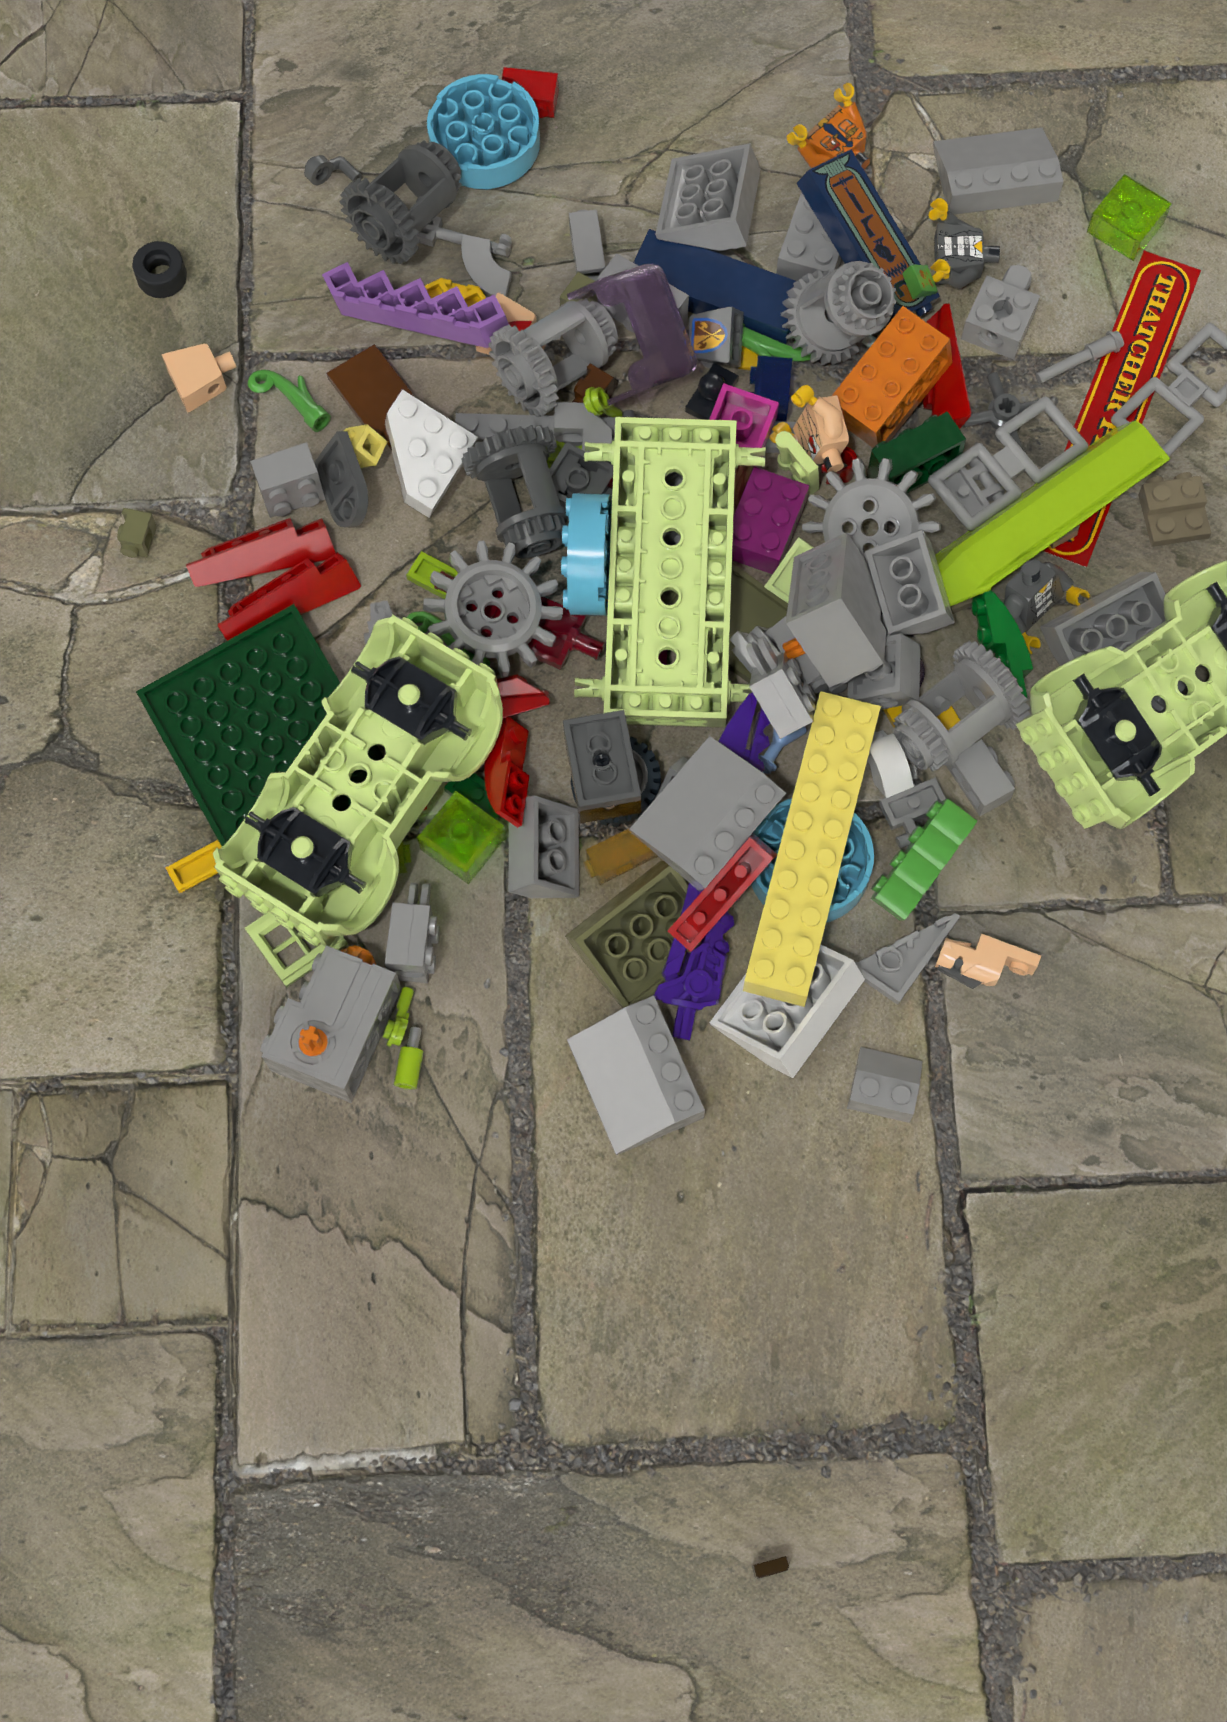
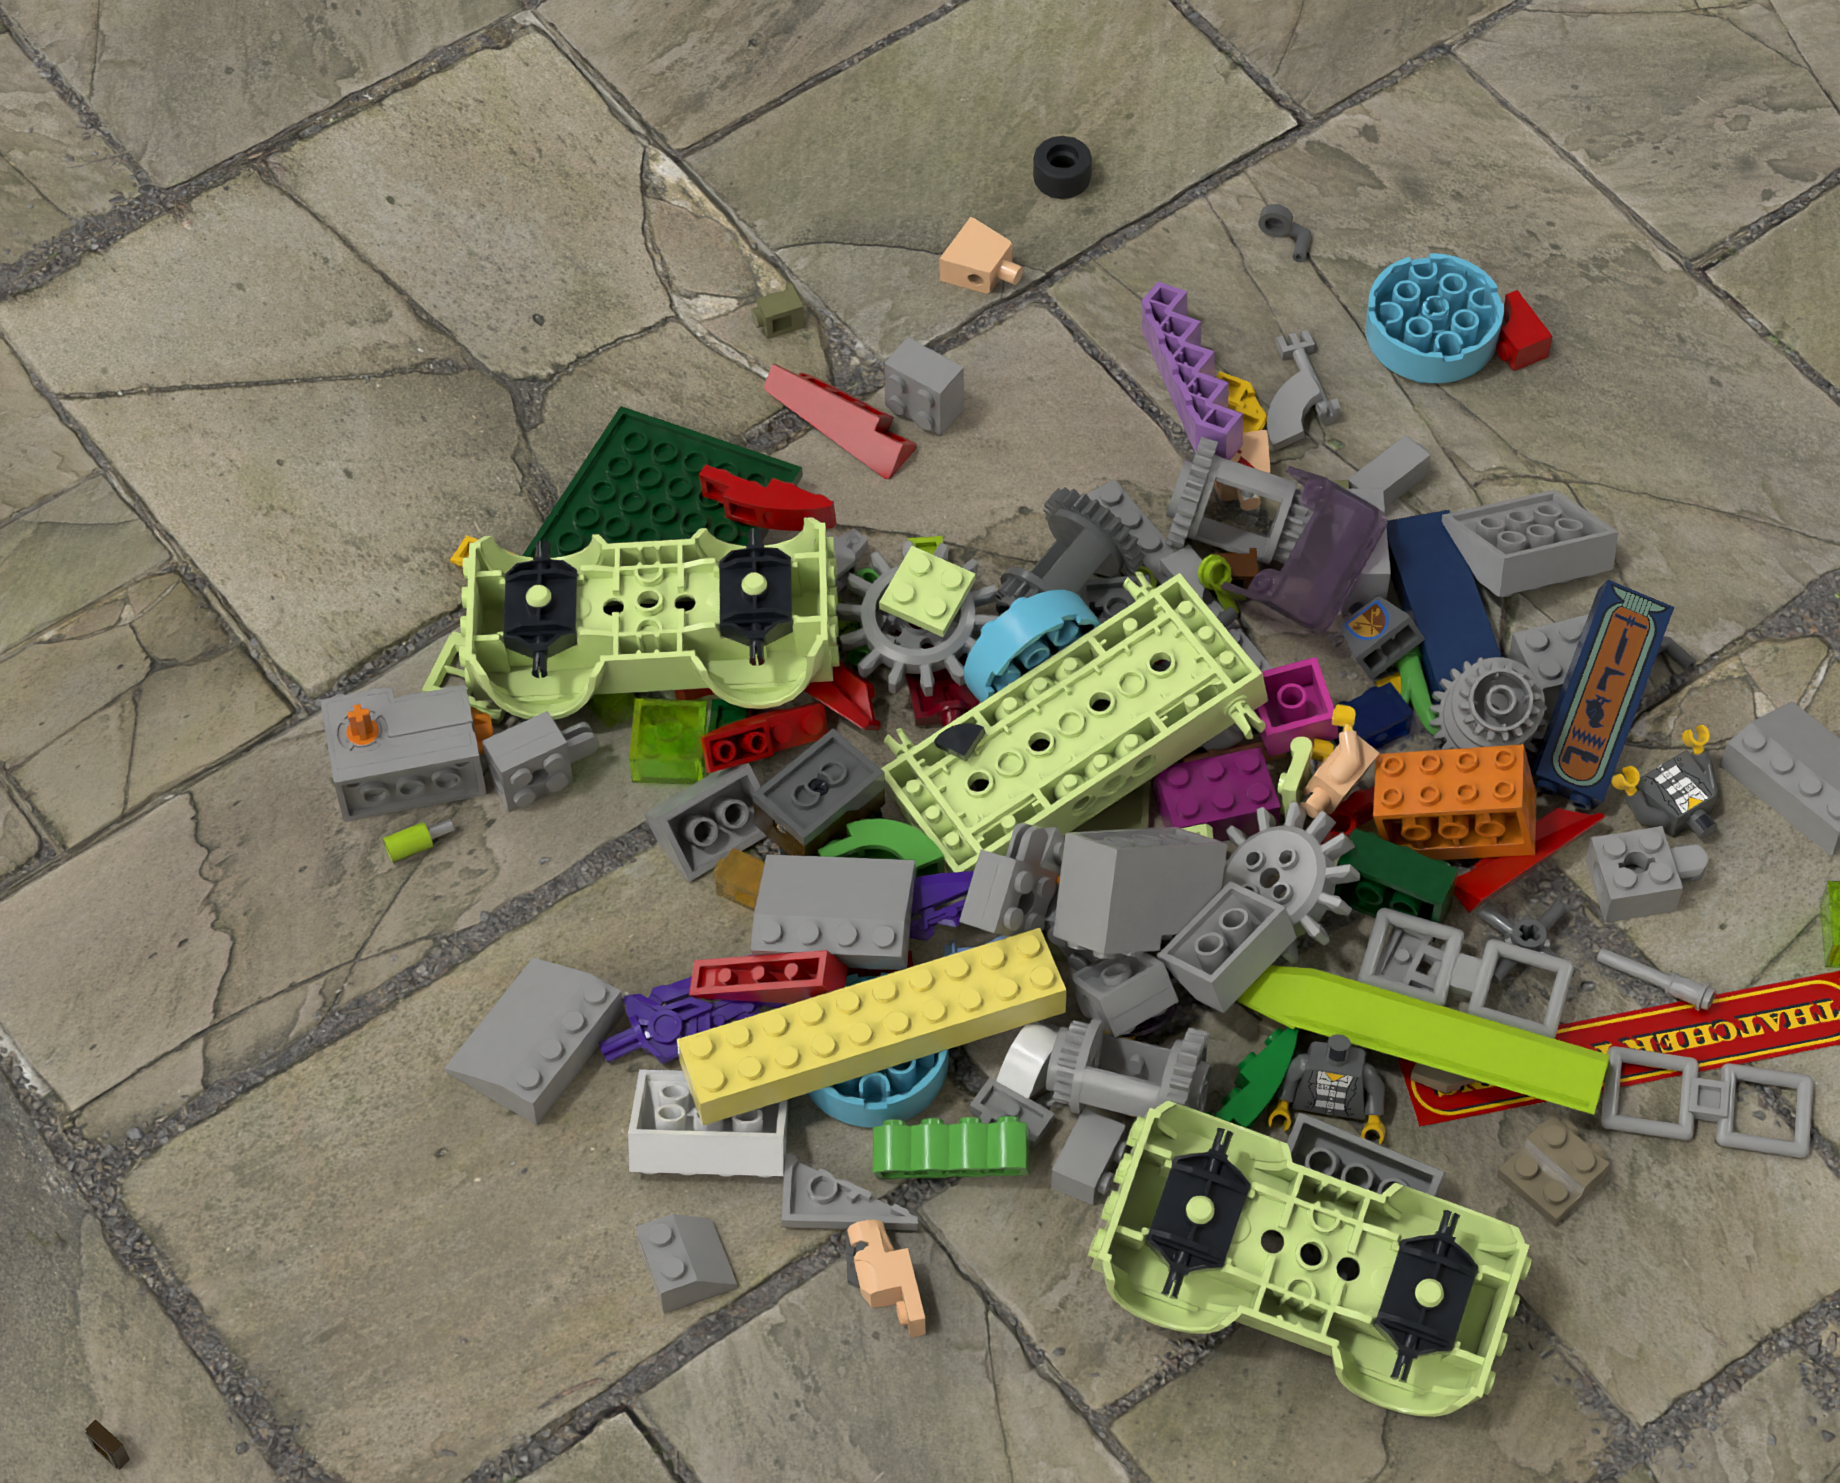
camera: 55 degrees right, 15 degrees down
red wedge [217,552,361,641] -> none
bright green plant [247,370,331,432] -> none
dark grey tile [314,431,368,527] -> none
reddish brown tile [326,344,415,450] -> none
dark grey piece [339,140,462,264] -> none
light yellow brick [344,424,388,468] -> none
lime plate [382,987,414,1047] -> none
white brick [385,390,478,518] -> none
olive slope [565,861,724,1008] -> none
black tile [685,363,739,420] -> none
torso [787,83,870,170] -> none
bright green slope [902,264,938,300] -> none
none -> red slope [699,465,837,531]
none -> bright green arch [818,819,945,877]
none -> yellowish green plate [879,546,976,637]
none -> black tile [934,723,986,762]

